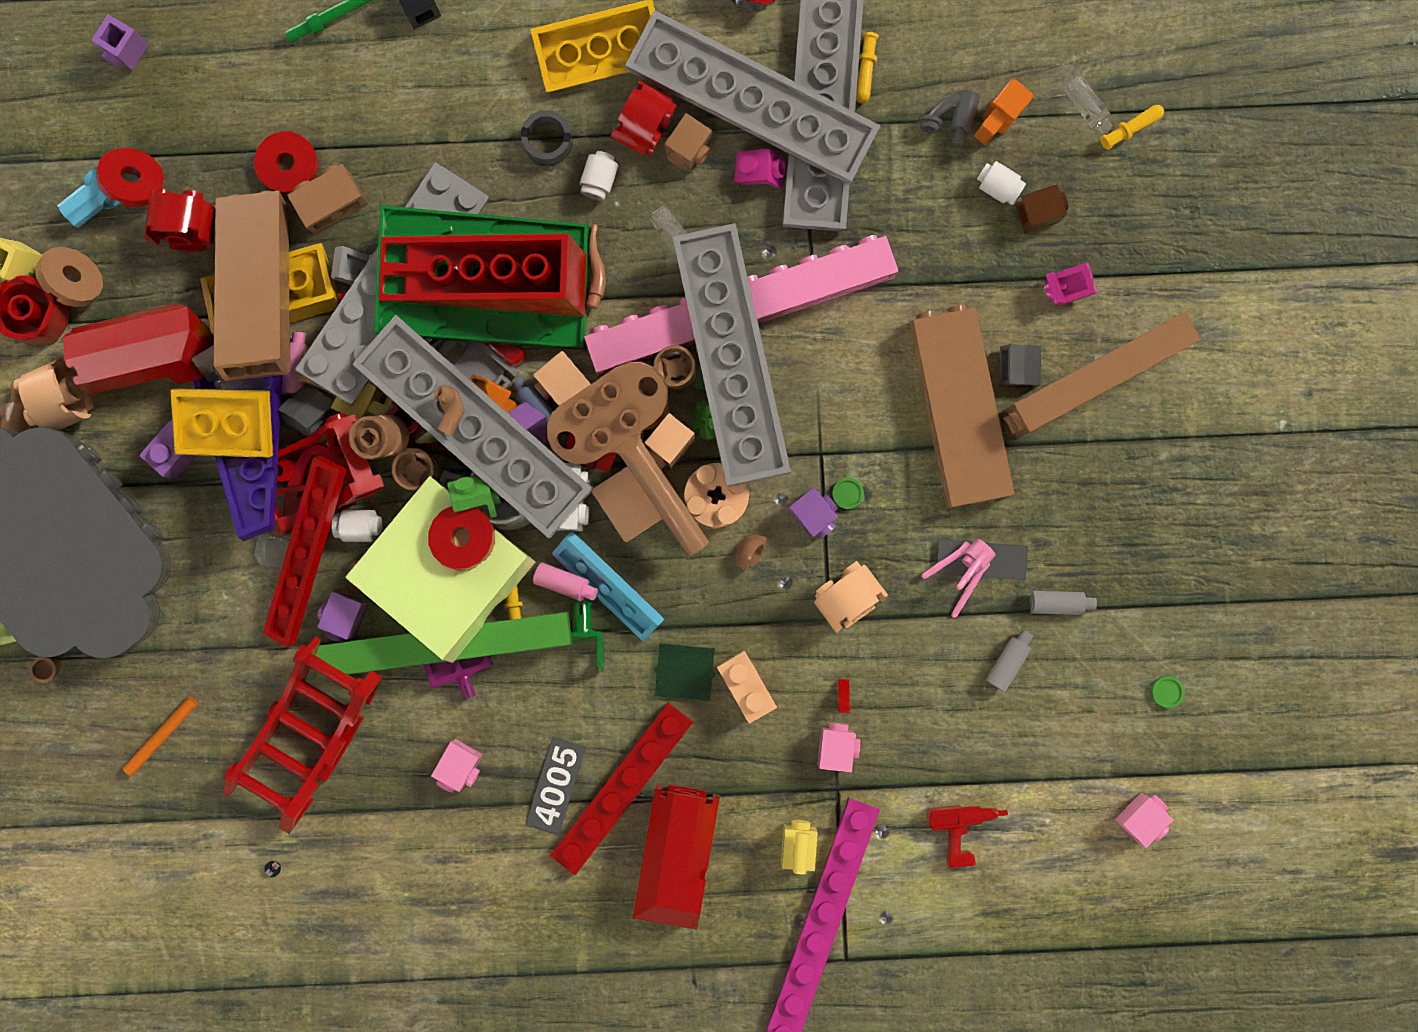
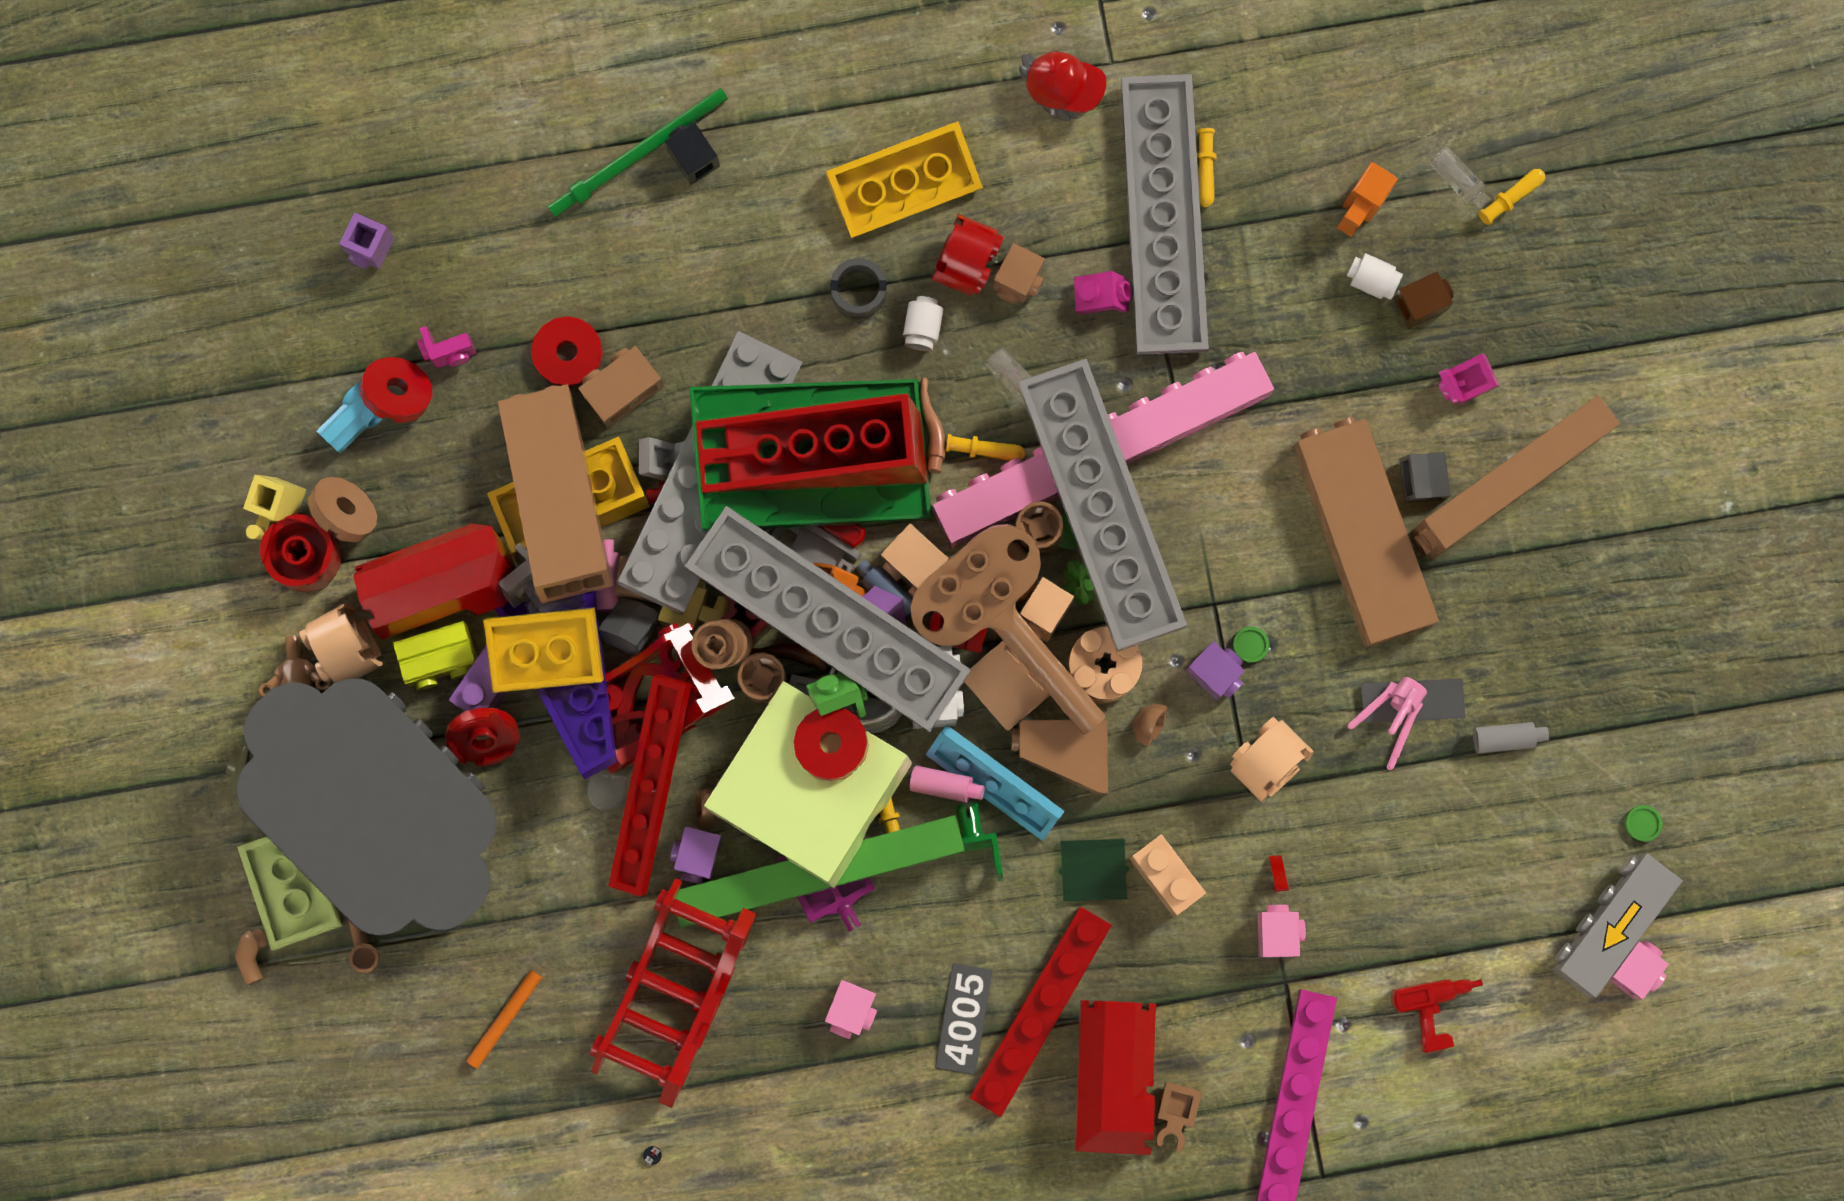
camera: 10 degrees left, 5 degrees down
red brick [144,188,216,252] -> none
white brick [332,510,383,542] -> none
medium nougat arm [434,385,464,436] -> none
light grey plate [625,10,881,184] -> none
light yellow brick [781,820,818,874] -> none
dark grey plant [919,90,980,145] -> none
light grey cylinder [985,630,1033,692] -> none
none -> neon yellow brick [393,621,478,691]
none -> dark pink bracket [417,326,477,368]
none -> red tile [445,708,520,766]
none -> yellow piece [946,434,1025,461]
none -> medium nougat slope [1011,720,1108,796]
none -> medium nougat plate [1156,1082,1202,1152]
none -> light grey brick [1552,853,1683,998]

